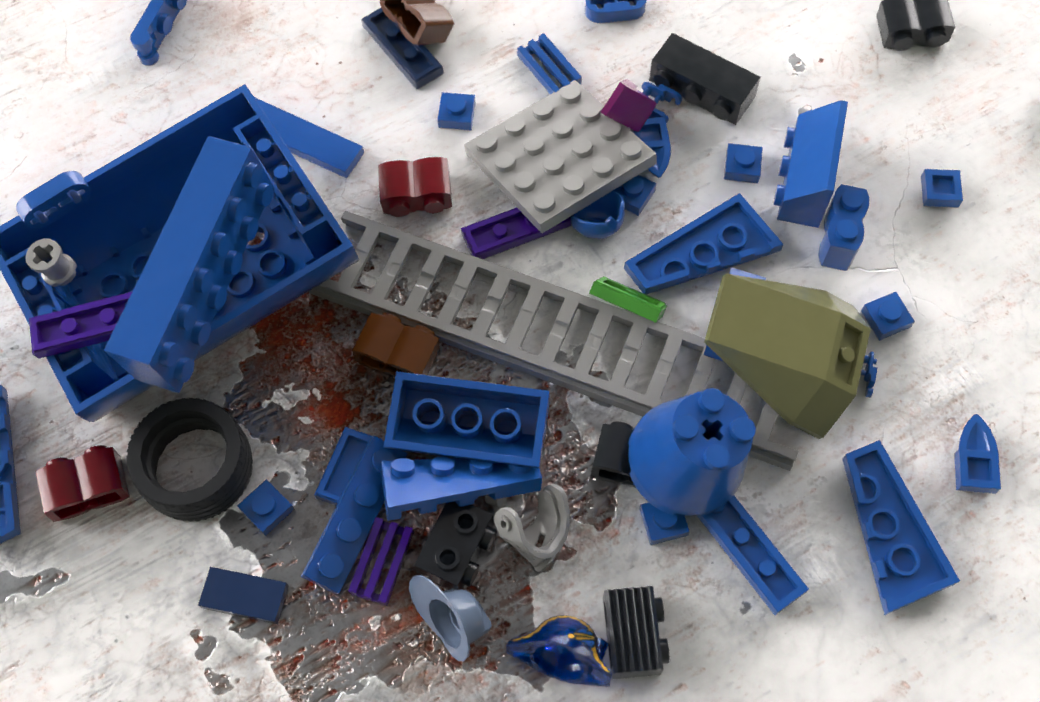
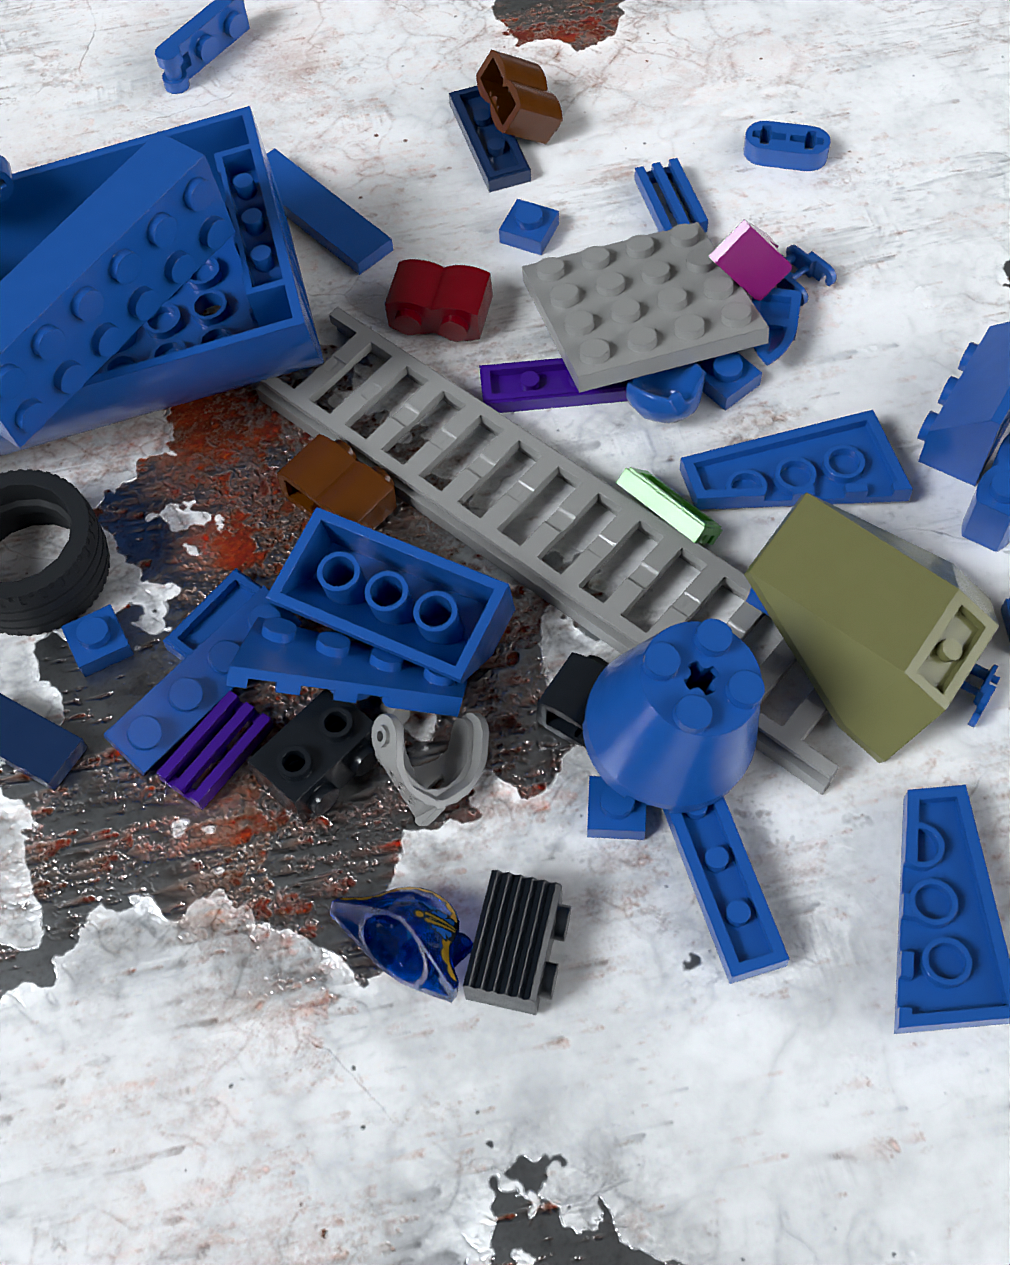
camera: 20 degrees right, 5 degrees down
sand blue piece [409,575,492,661] -> none
black brick [649,33,761,125] -> none
blue plate [724,143,763,183] -> none

